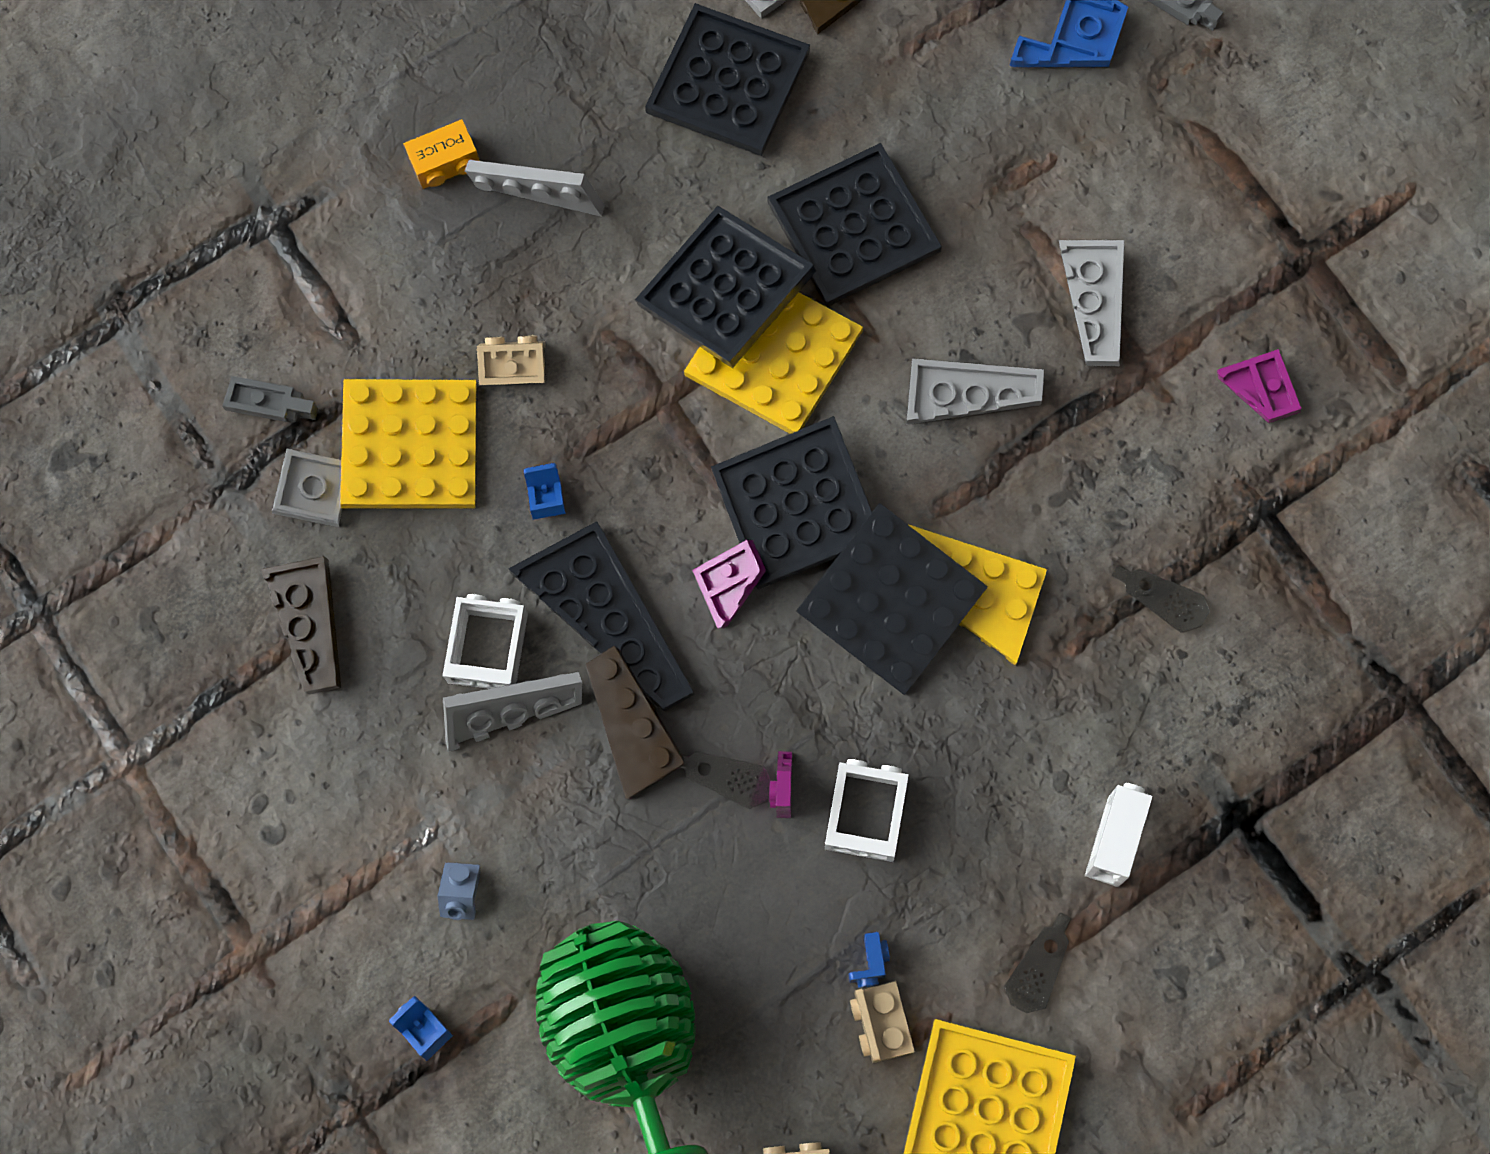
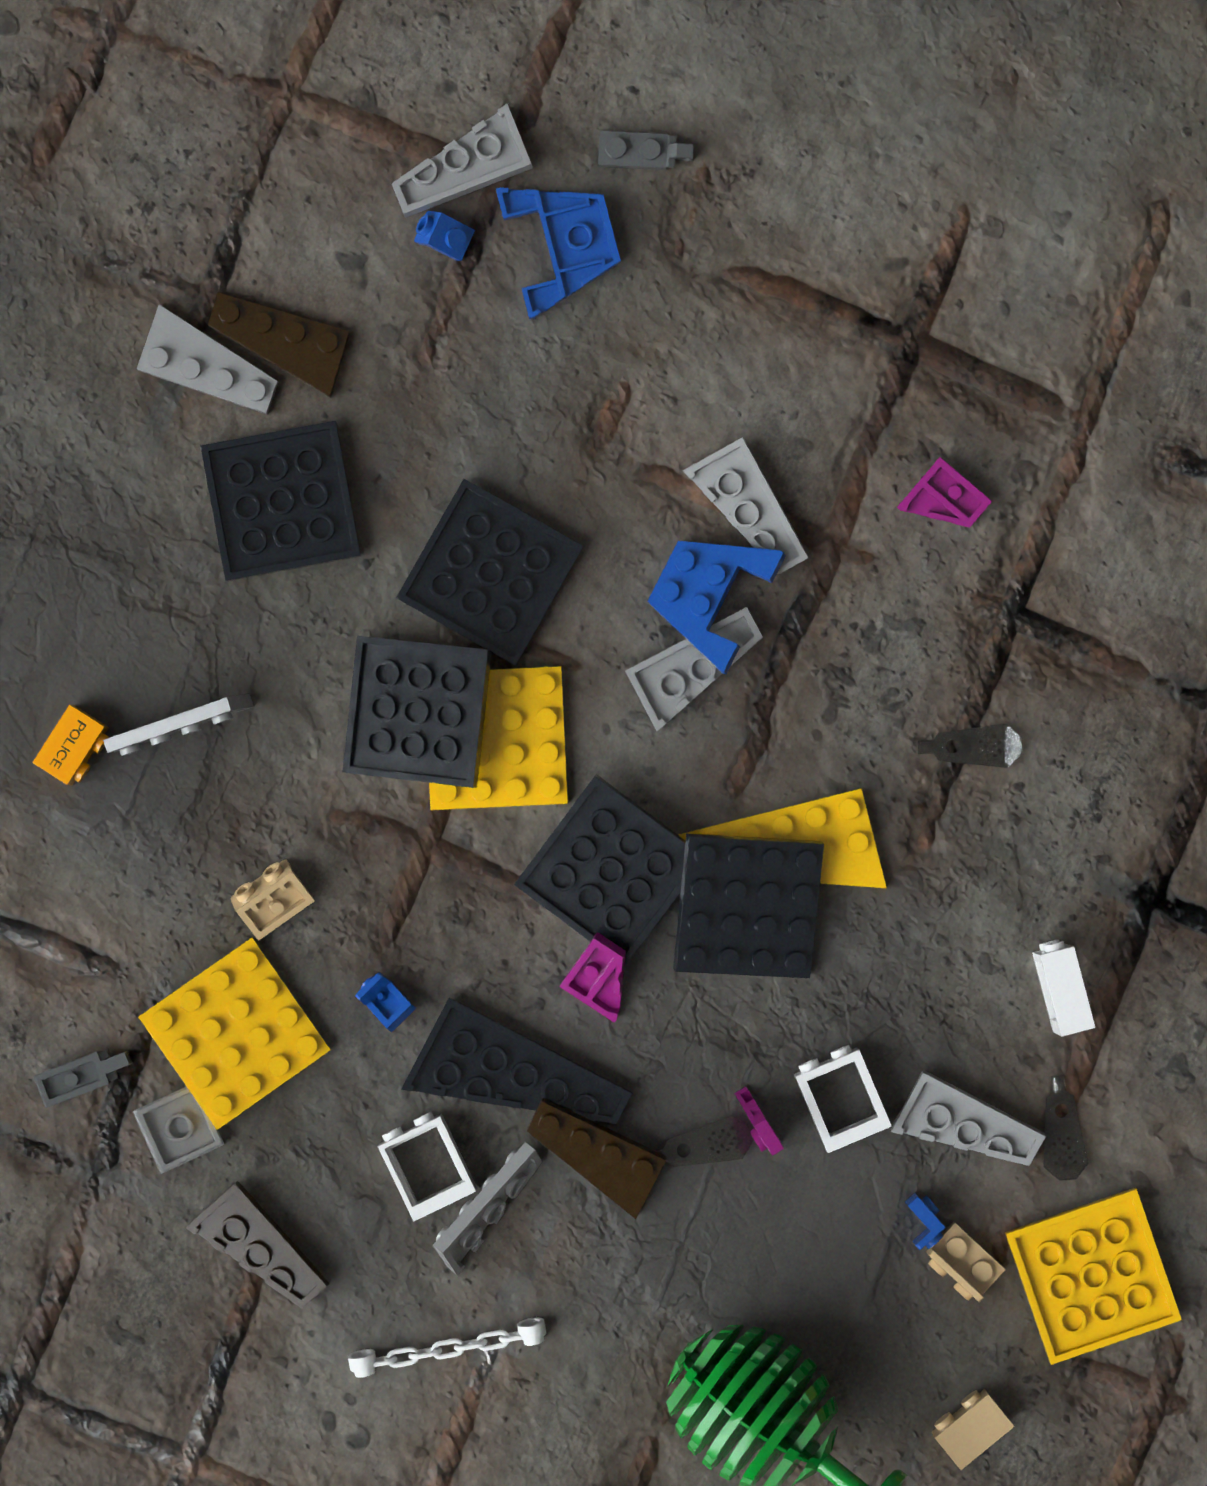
camera: 30 degrees left, 15 degrees up
sand blue bracket [437,863,481,920] -> none
none -> white piece [348,1317,547,1377]
none -> blue wing [648,541,786,675]
none -> light grey wing [891,1070,1046,1166]

